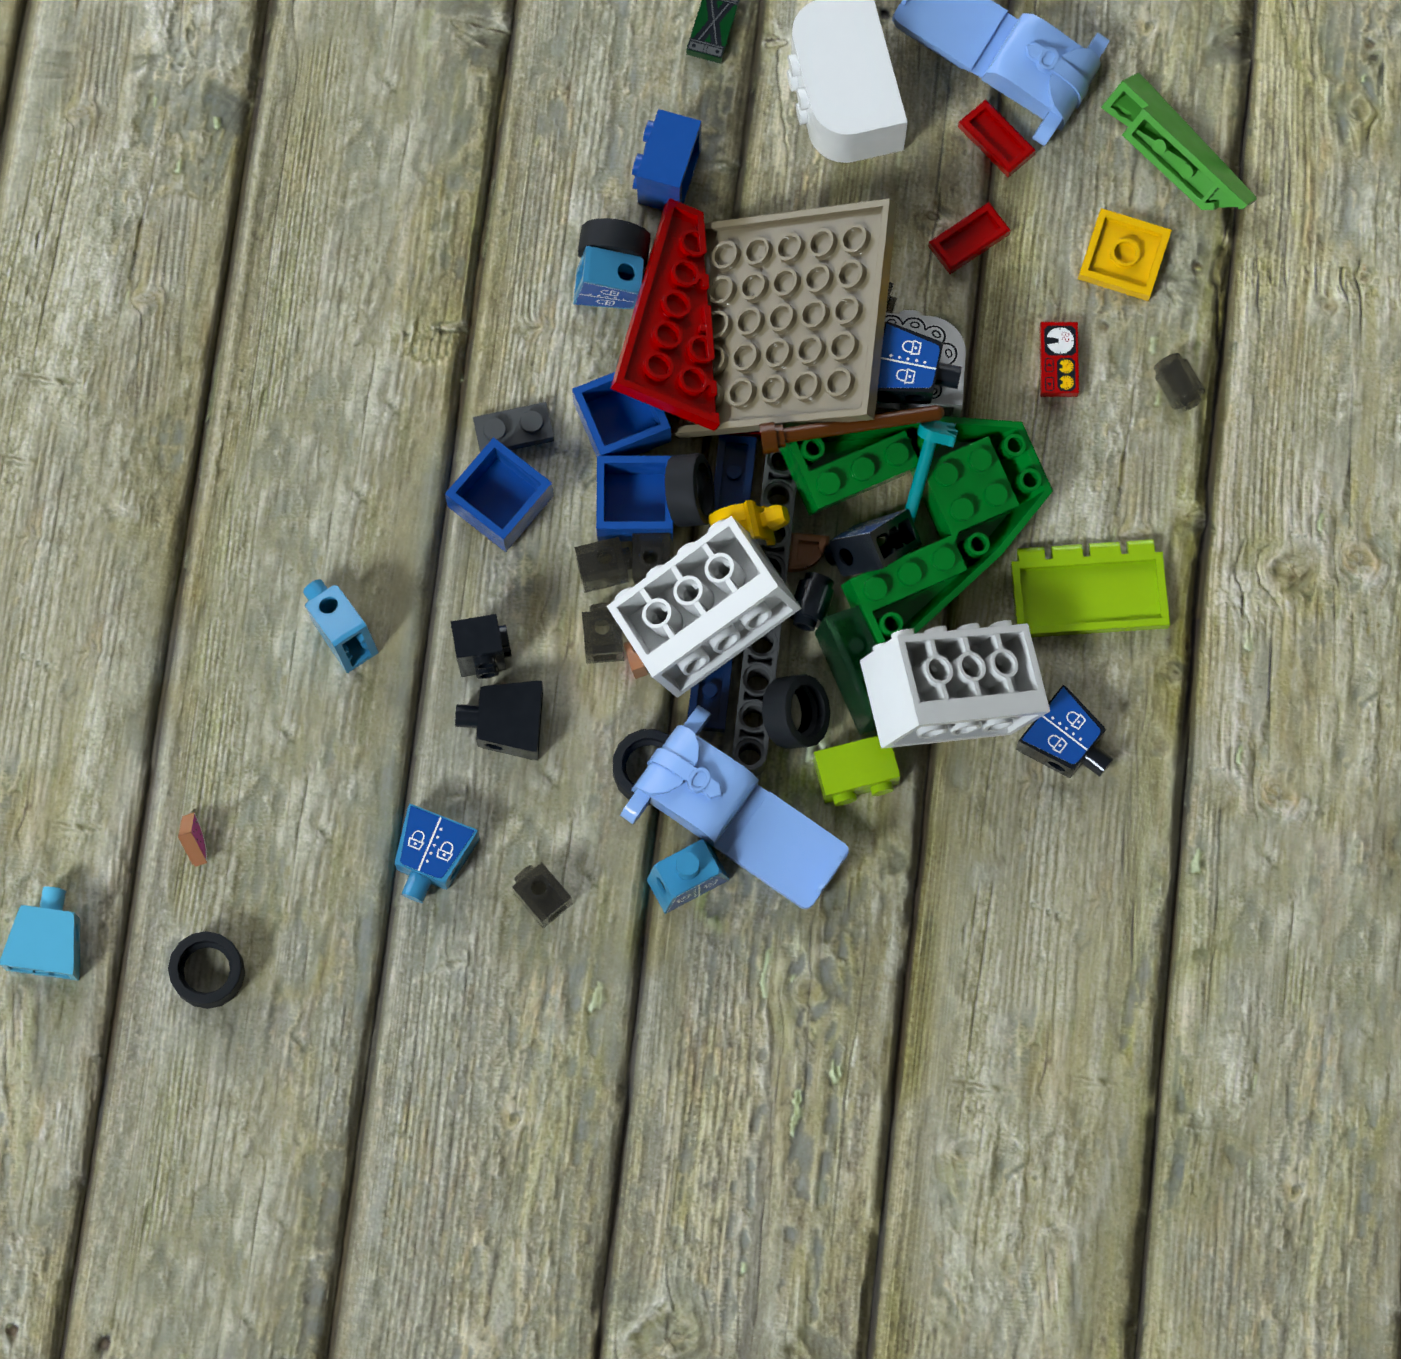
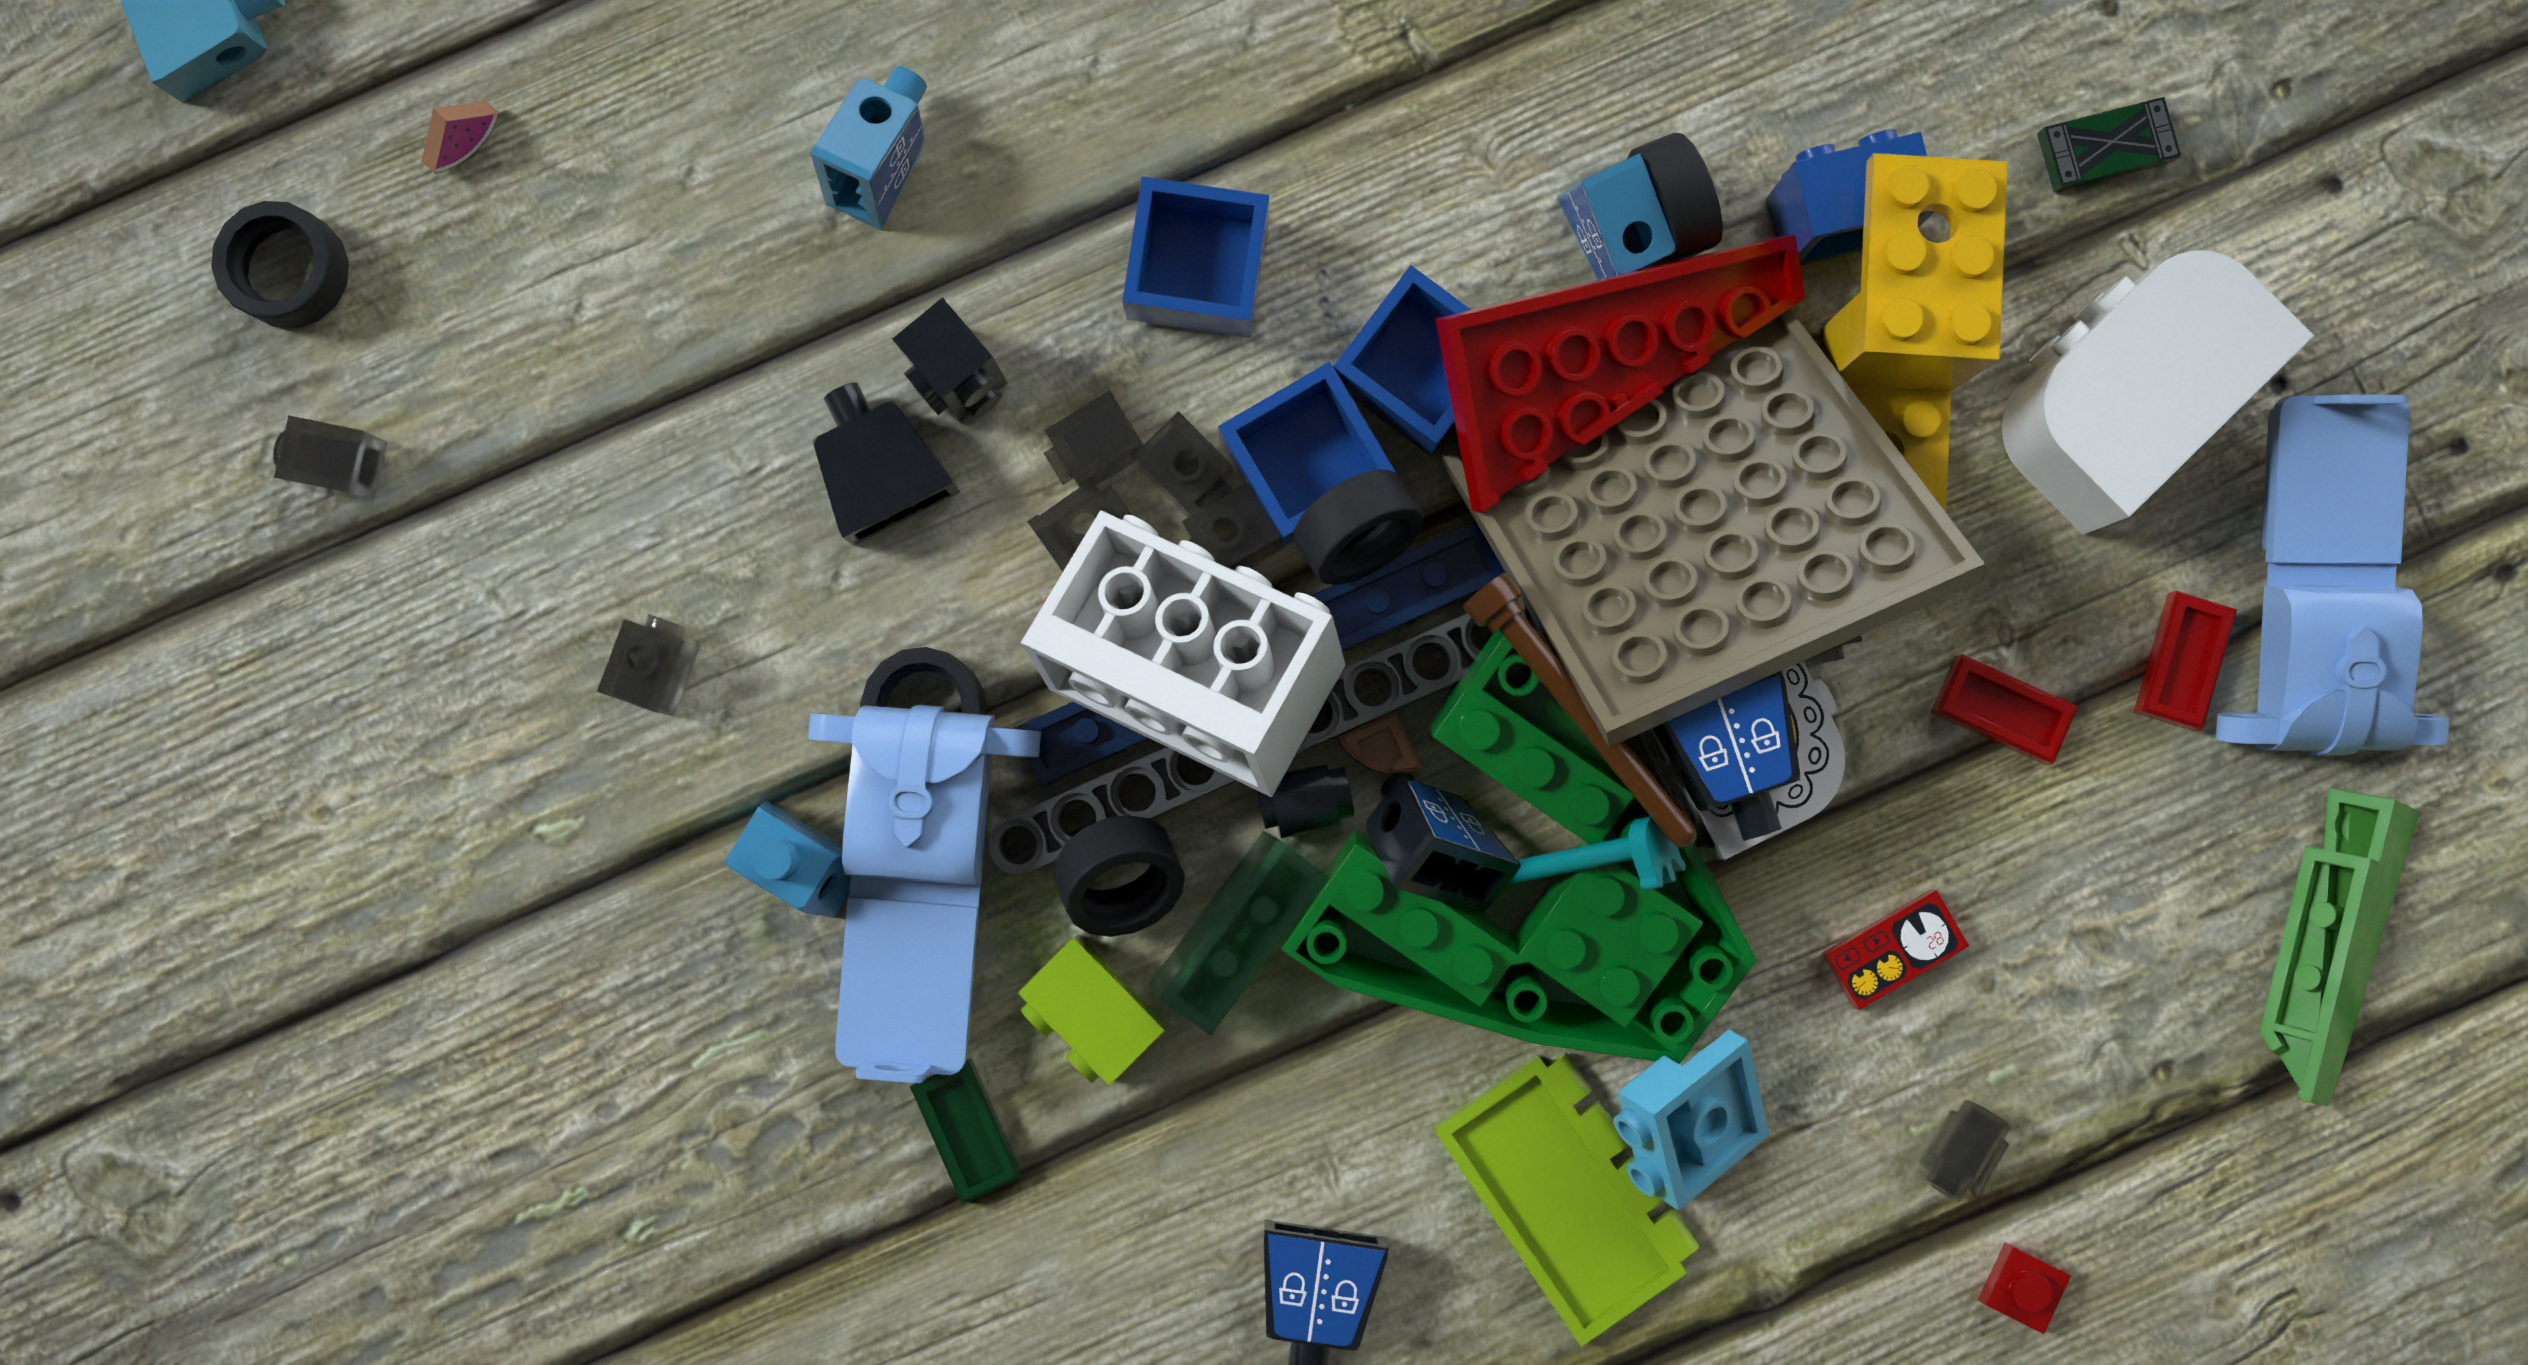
camera: 60 degrees right, 10 degrees up
torso [395,803,480,903] -> none
dark grey plate [473,402,554,452] -> none
yellow piece [708,500,790,546] -> none
white brick [860,620,1050,749] -> none
yellow tile [1078,208,1172,301] -> none
none -> clear smoke brick [273,415,388,502]
none -> dark green tile [910,1058,1023,1205]
none -> clear smoke brick [1043,390,1147,494]
none -> medium azure plate [1613,1029,1770,1211]
none -> yellow bracket [1821,153,2008,512]
none -> red plate [1978,1242,2071,1334]

